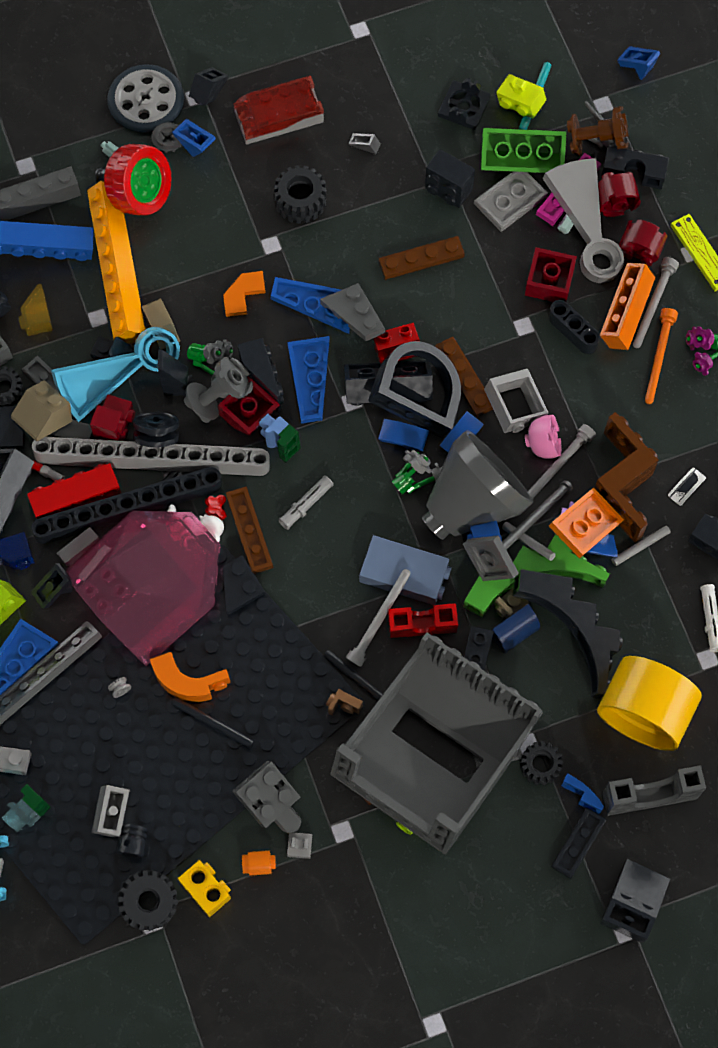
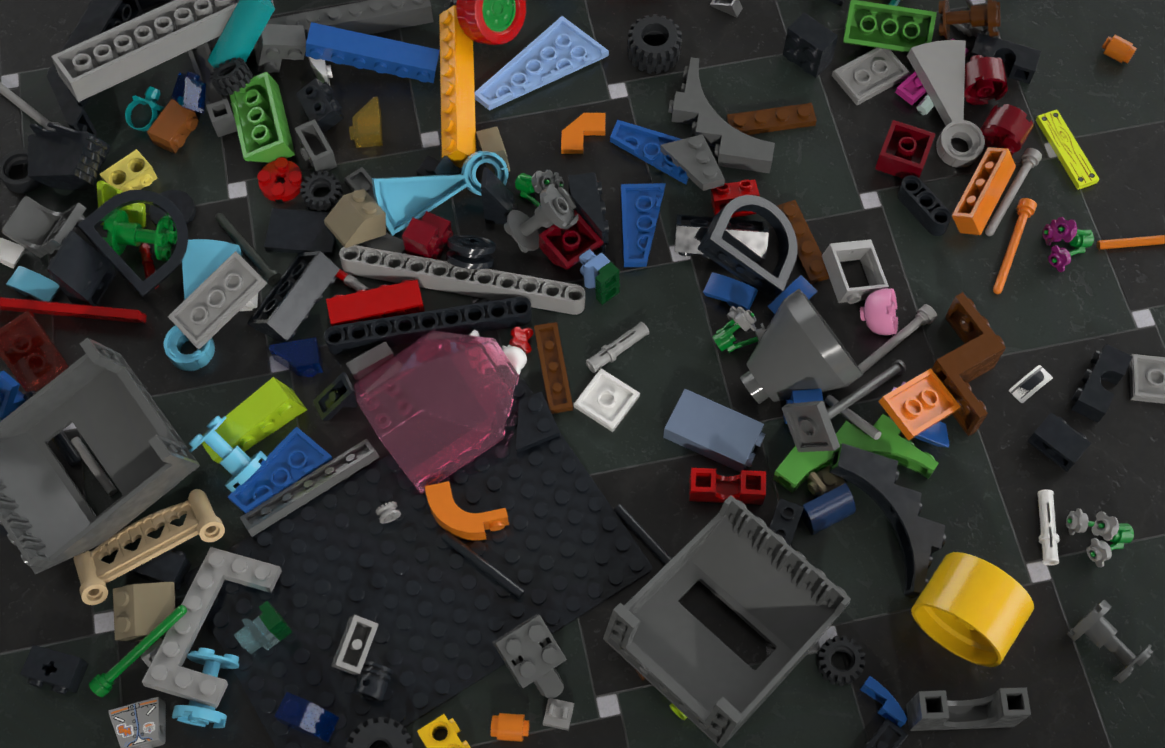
camera: 10 degrees right, 5 degrees down
medium nougat bracket [326,689,363,715] -> none
light grey piece [346,569,410,667] -> none
light grey bar [611,526,671,566] -> none
none -> clear blue slope [274,692,339,742]
none -> light blue wing [475,16,609,110]
none -> white tile [574,369,640,432]
none -> dark grey arch [668,57,775,173]

